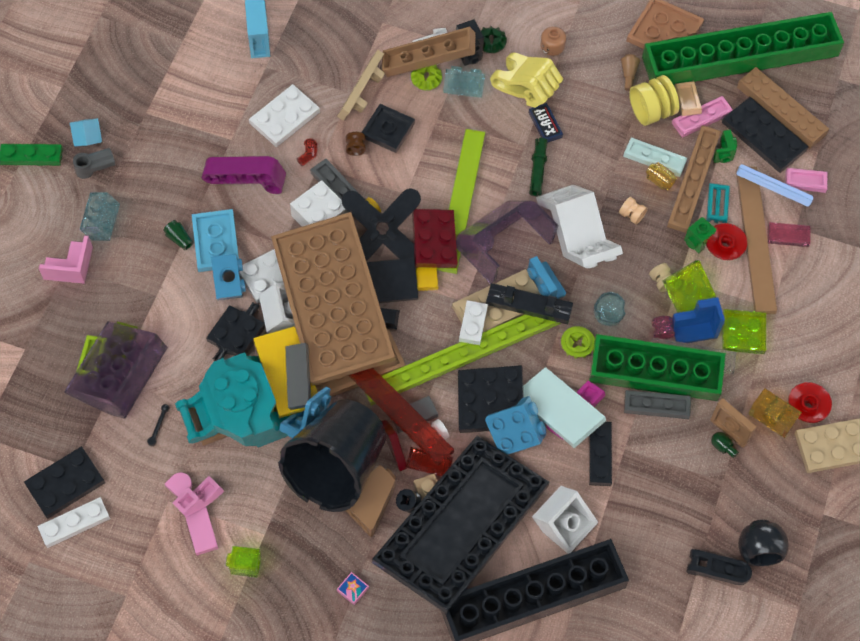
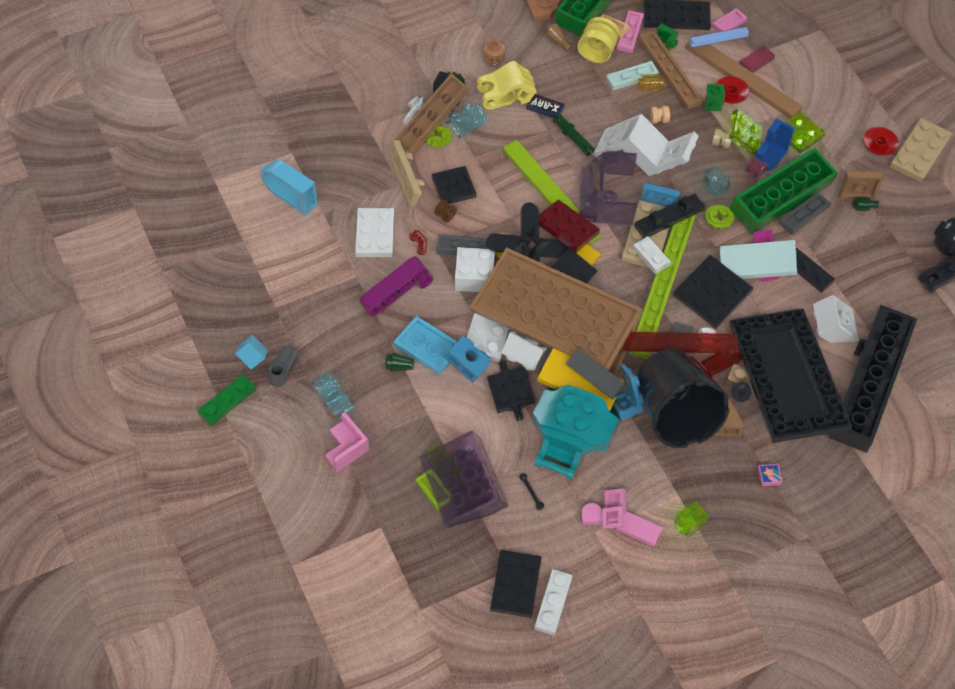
camera: 45 degrees left, 5 degrees down
dark azure bracket [485,396,546,455] -> none
teal tile [706,183,730,223] -> none
clear yellow brick [748,388,802,438] -> none

